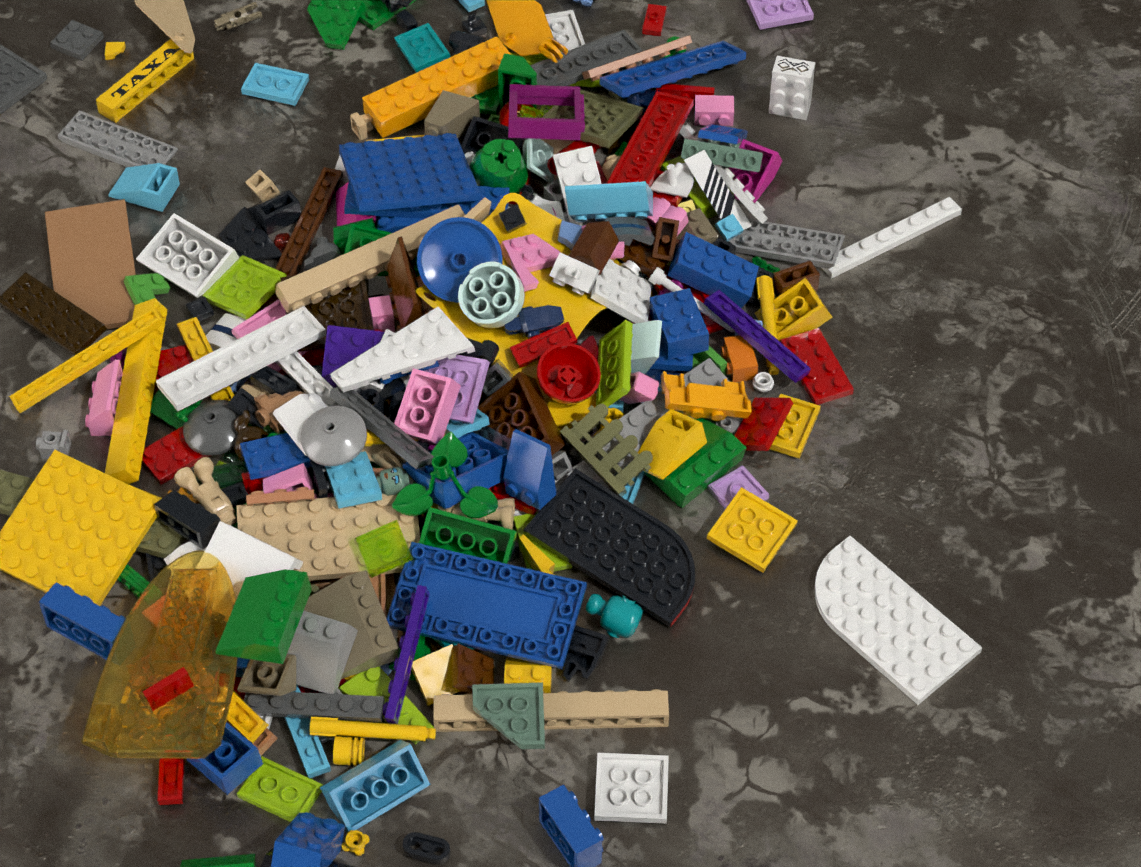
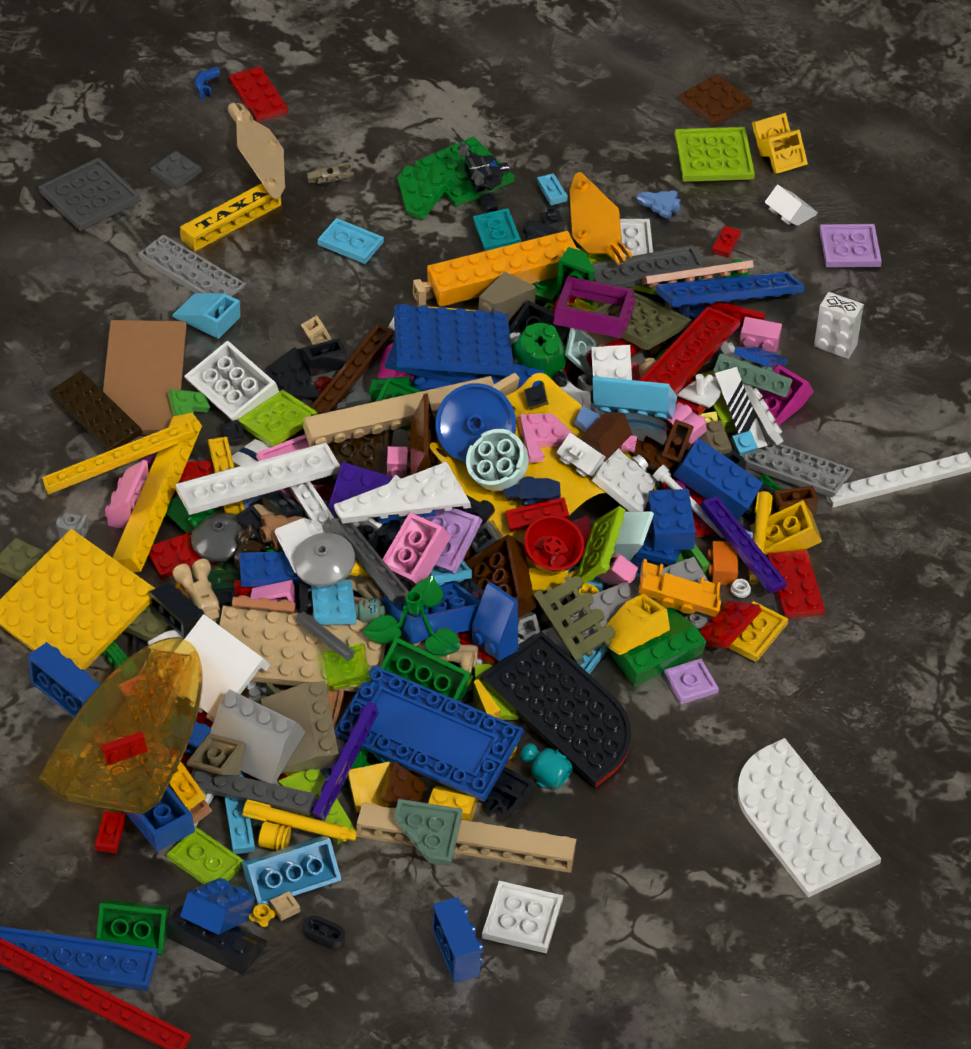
camera: 10 degrees right, 5 degrees down
yellow tile [105,42,126,60] -> none
green slope [215,569,312,664] -> none
yellow plate [706,487,798,573] -> none
none -> tan plate [270,891,300,921]
none -> dark grey axle [296,612,355,661]

